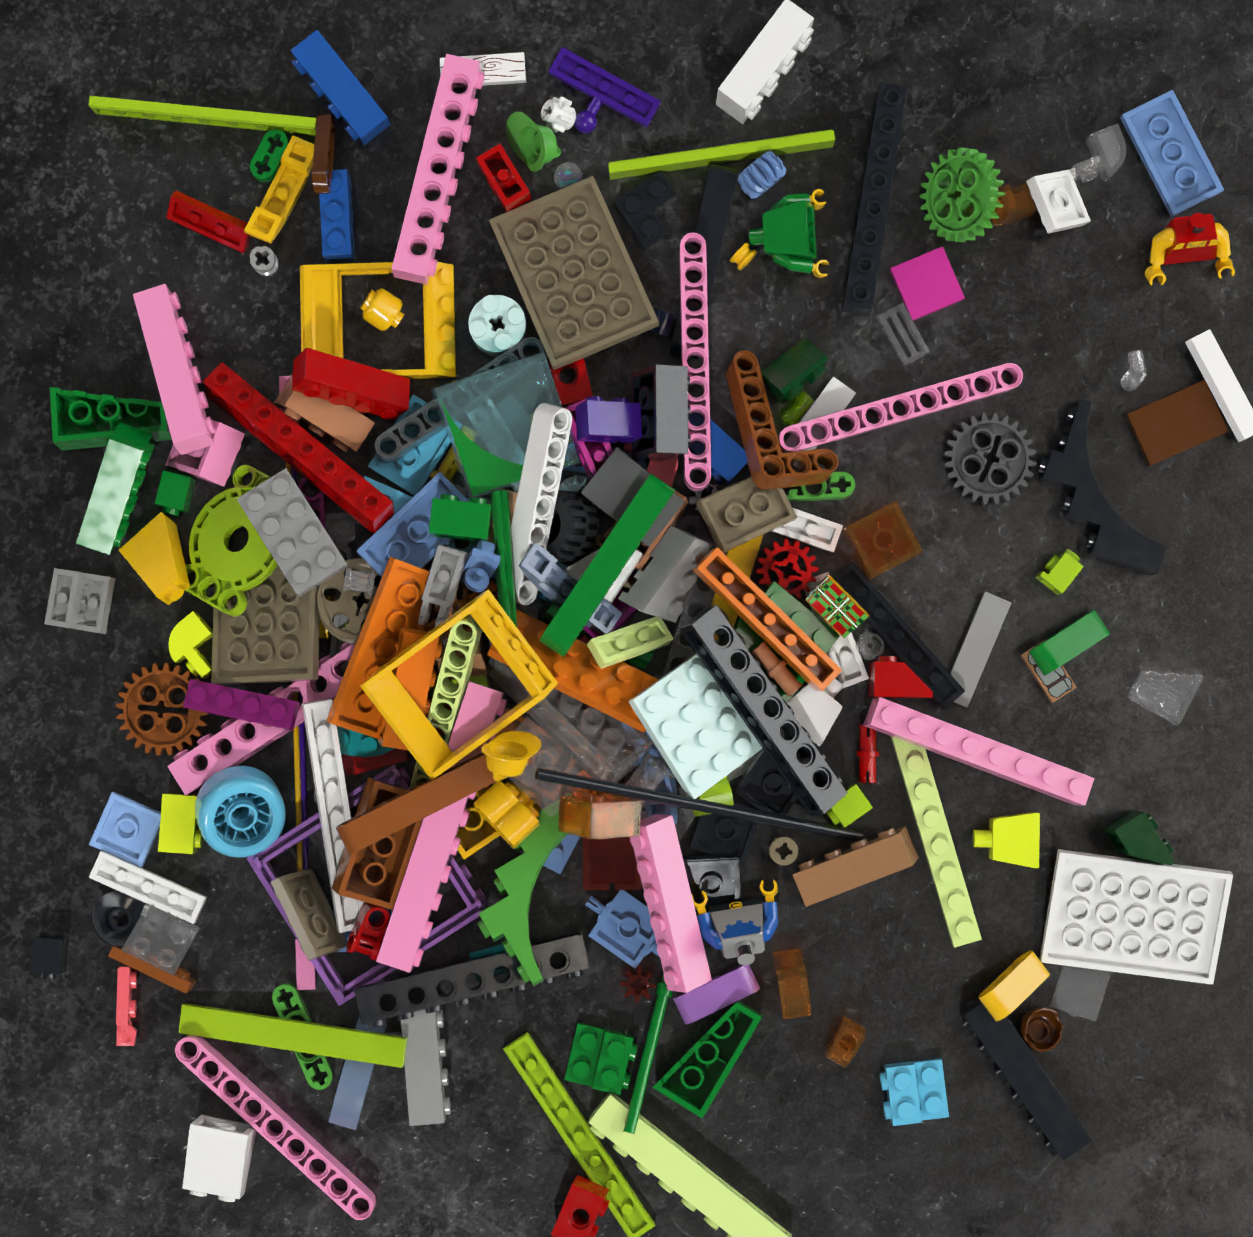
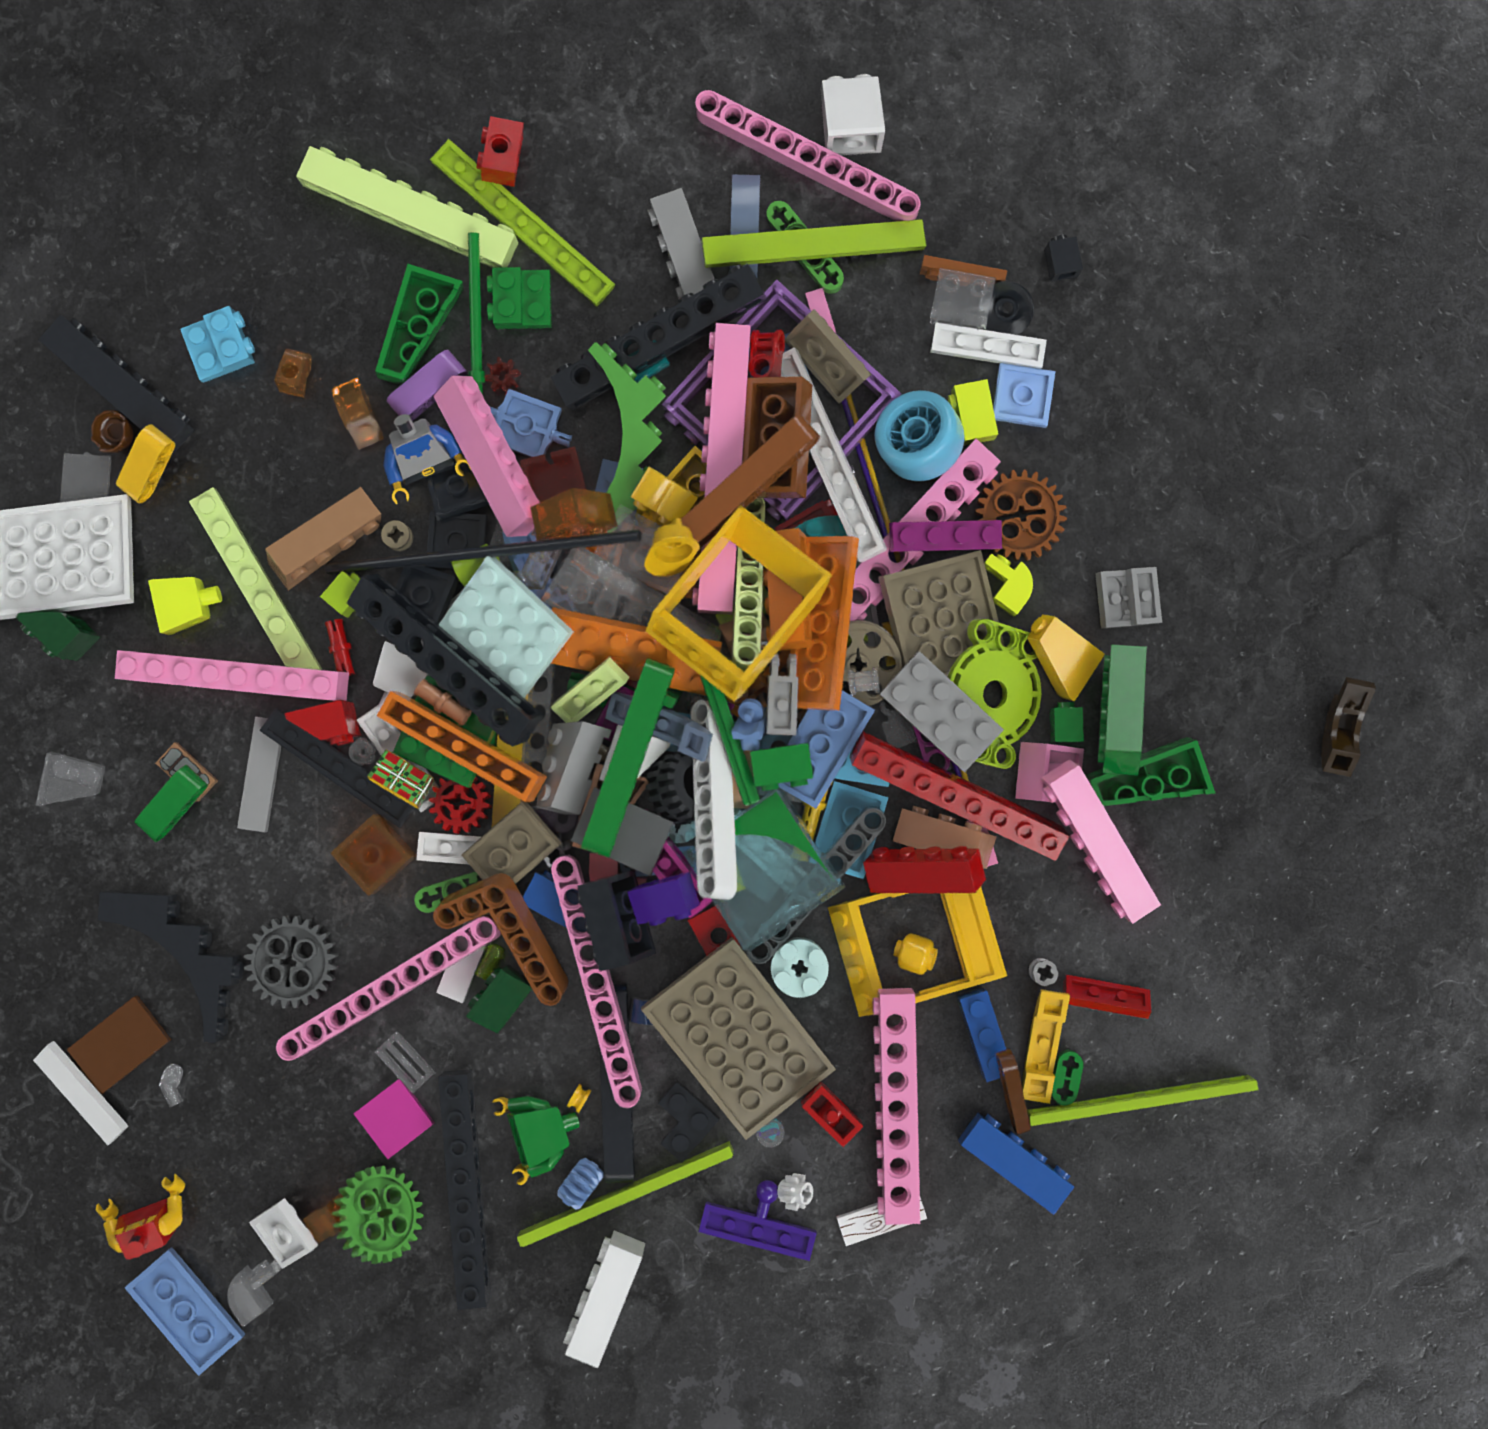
camera: 165 degrees right, 0 degrees up
coral hinge [116,963,138,1046] -> none
bright green piece [506,112,561,172] -> none
lime brick [1035,549,1084,595] -> none

